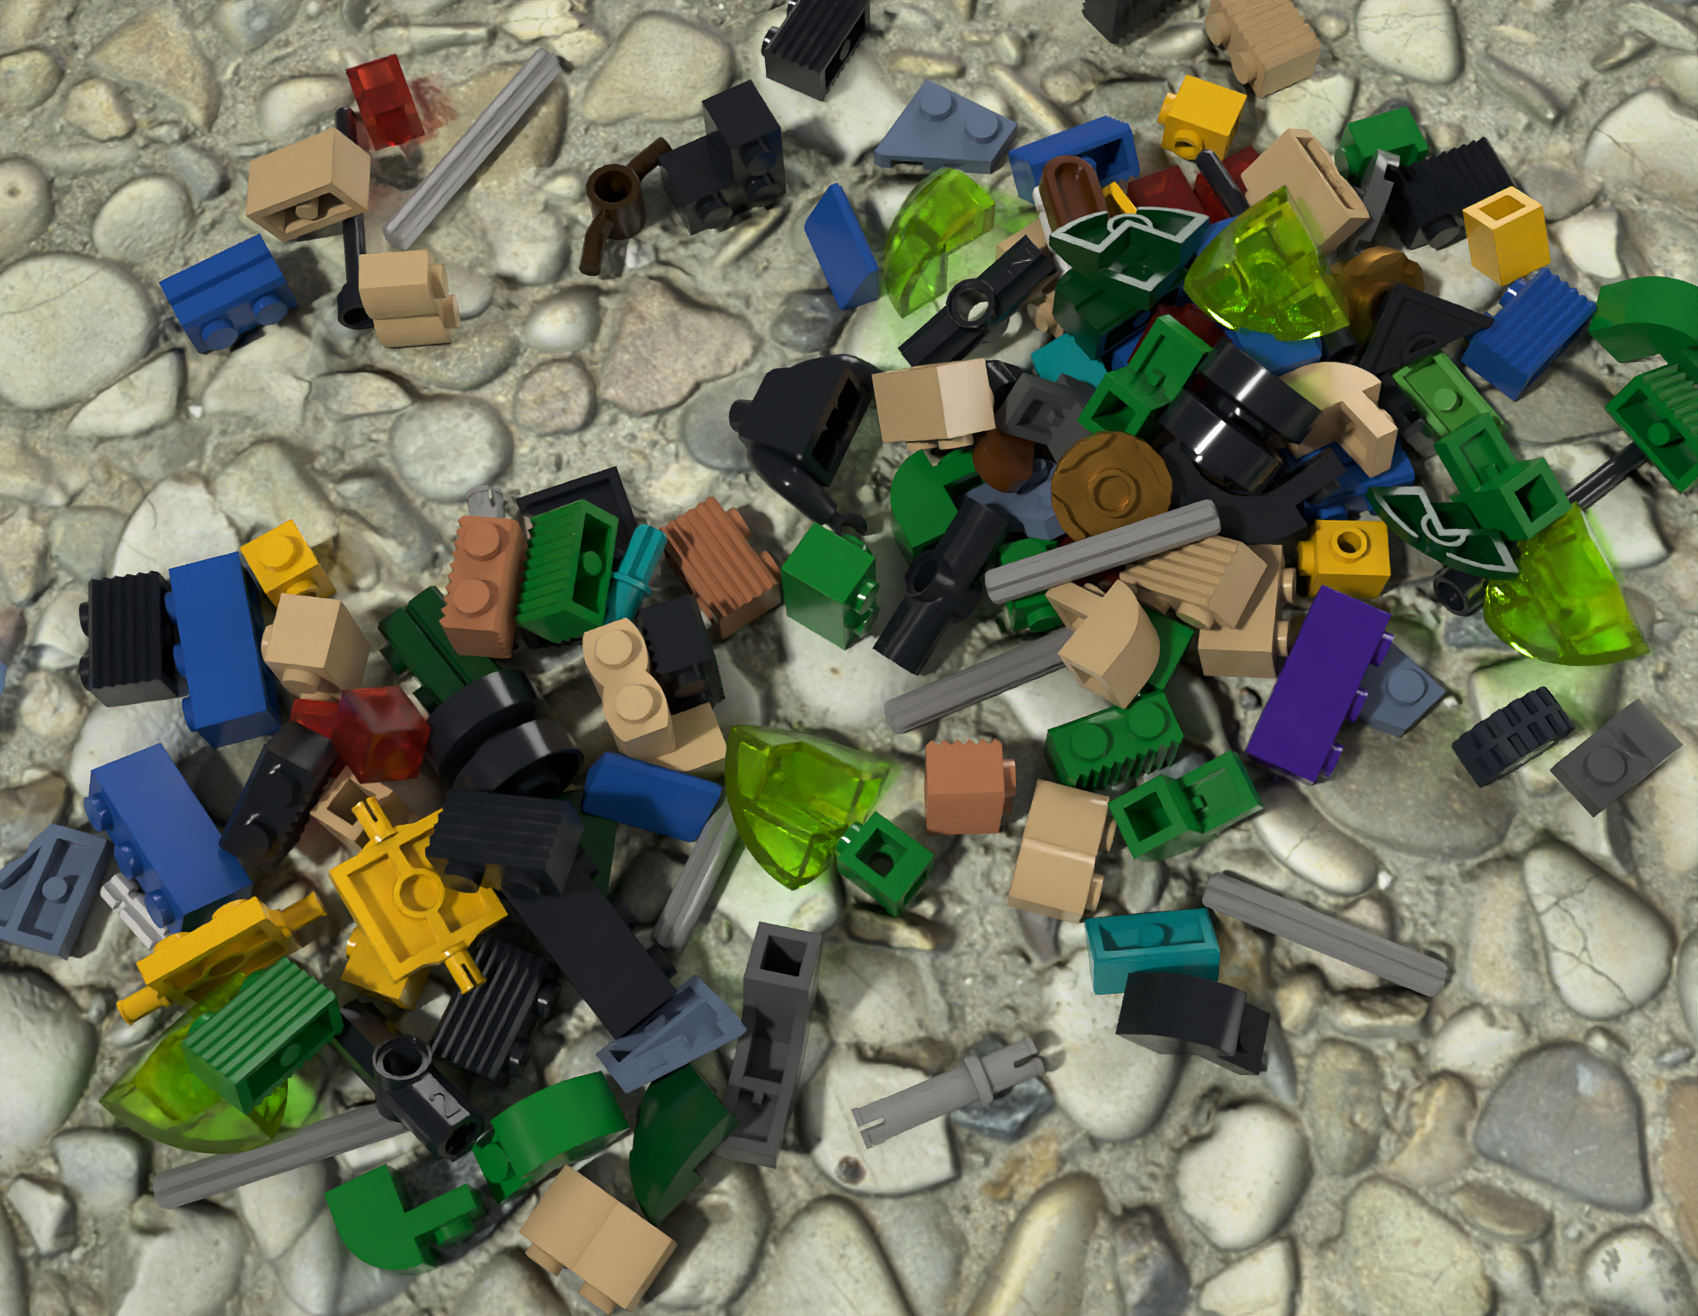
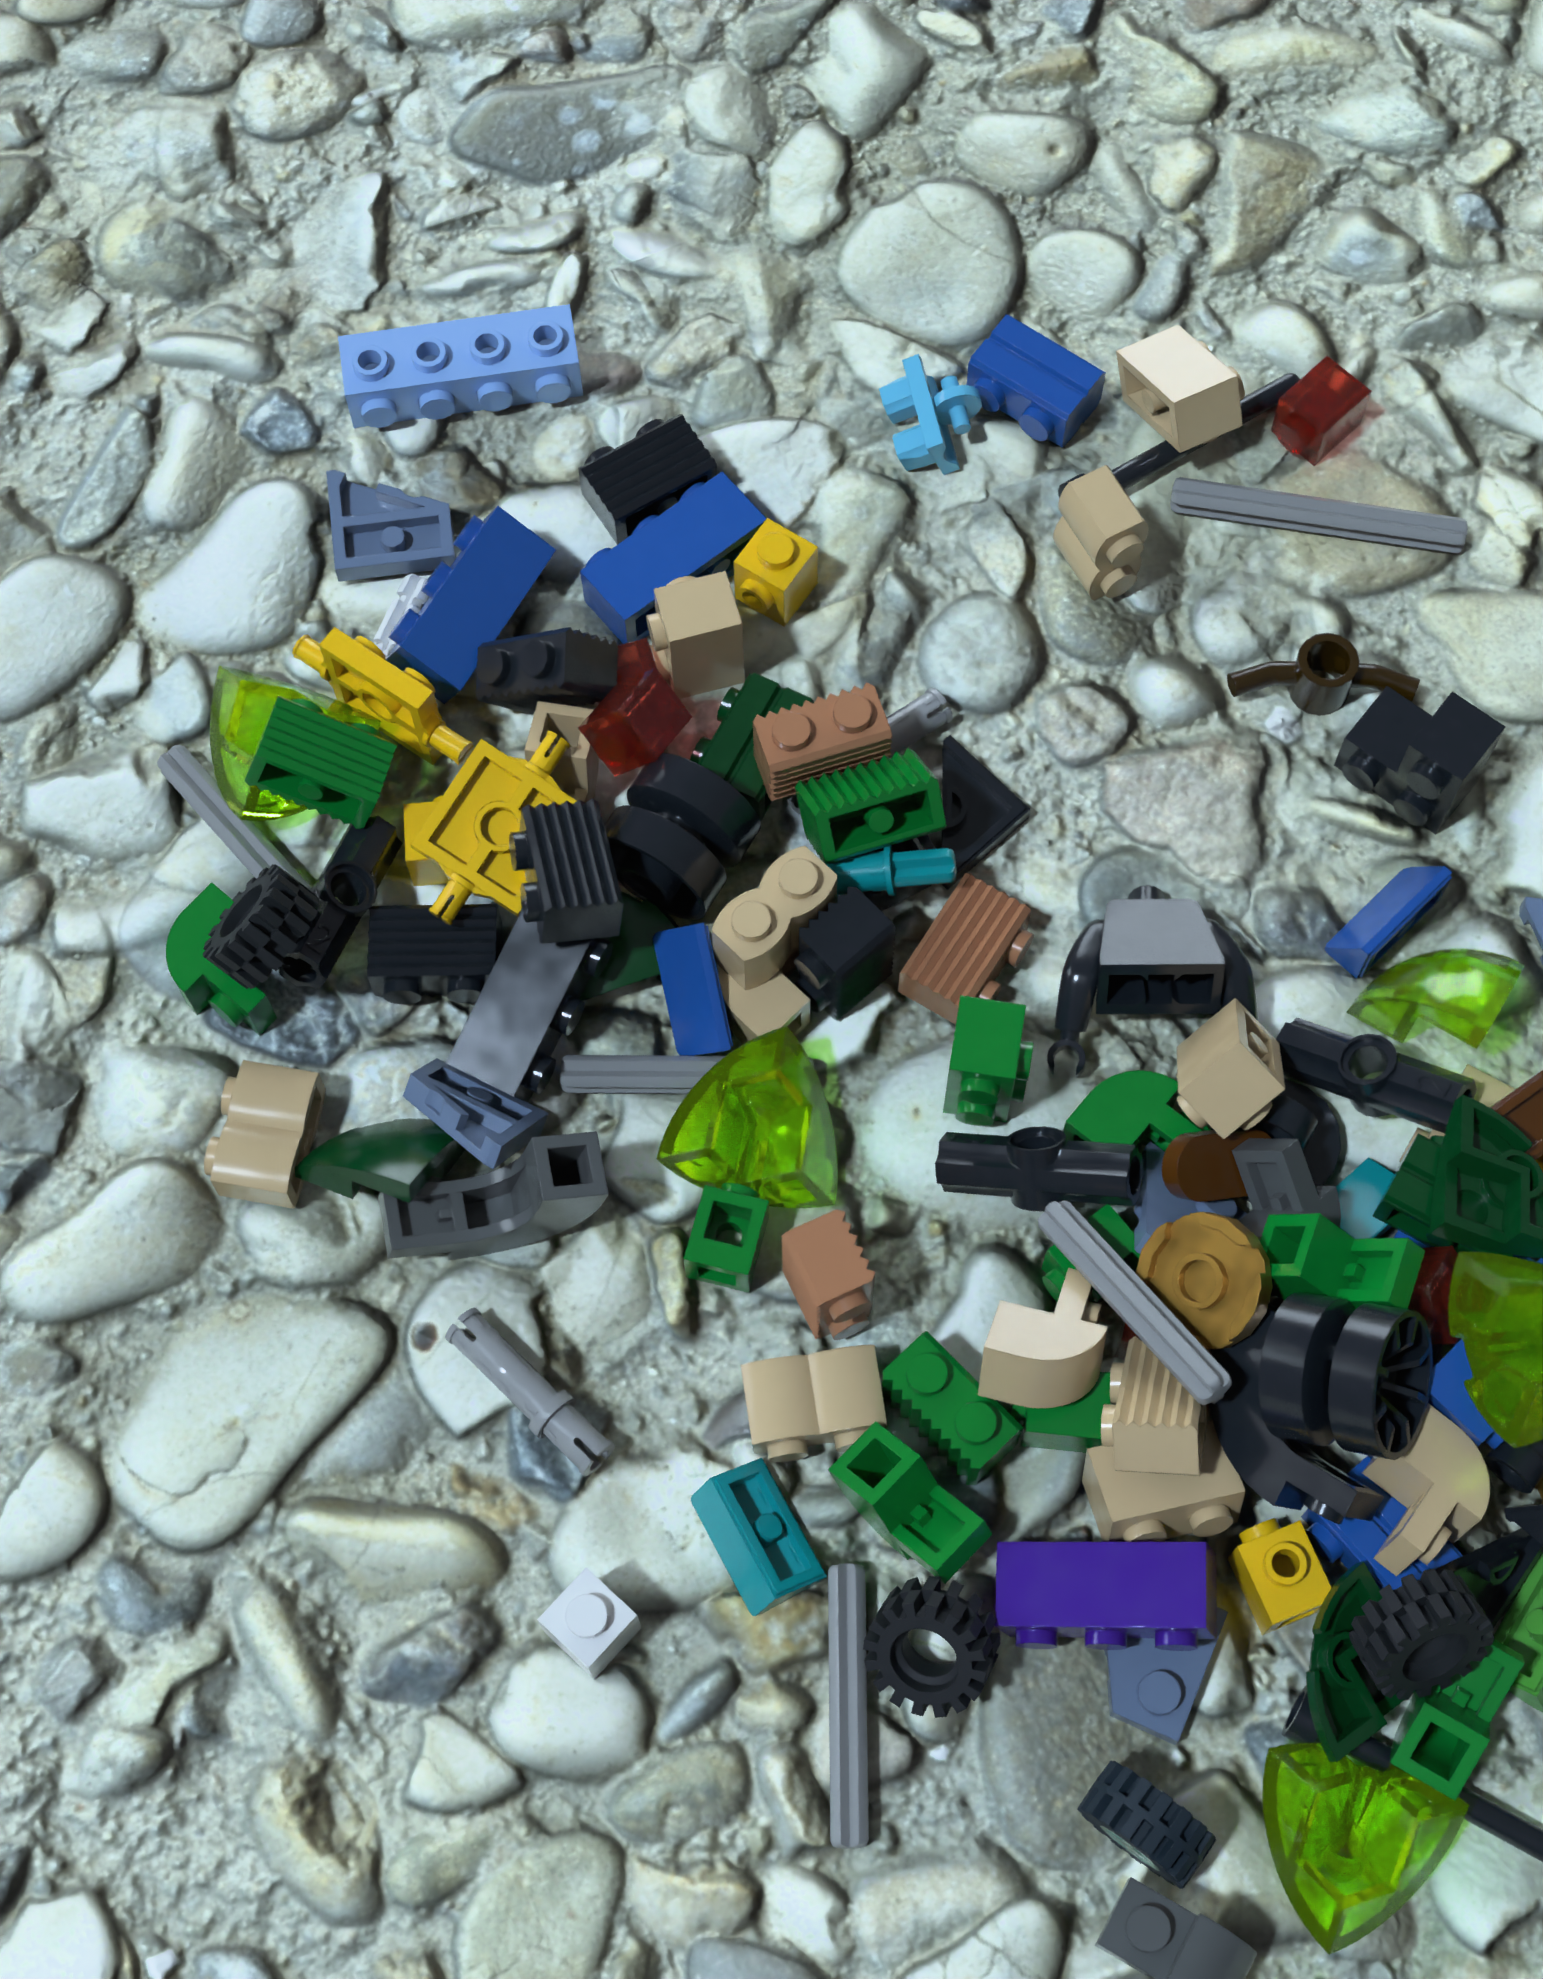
camera: 65 degrees right, 0 degrees up
green brick [472,1070,630,1205] -> none
light grey axle [884,627,1074,734] -> none
black brick [1115,972,1270,1076] -> none
none -> black tyre [203,864,320,989]
none -> white brick [537,1567,641,1679]
none -> black tyre [863,1576,1001,1718]
none -> medium azure hips [879,354,982,475]
none -> black tyre [1349,1569,1494,1700]

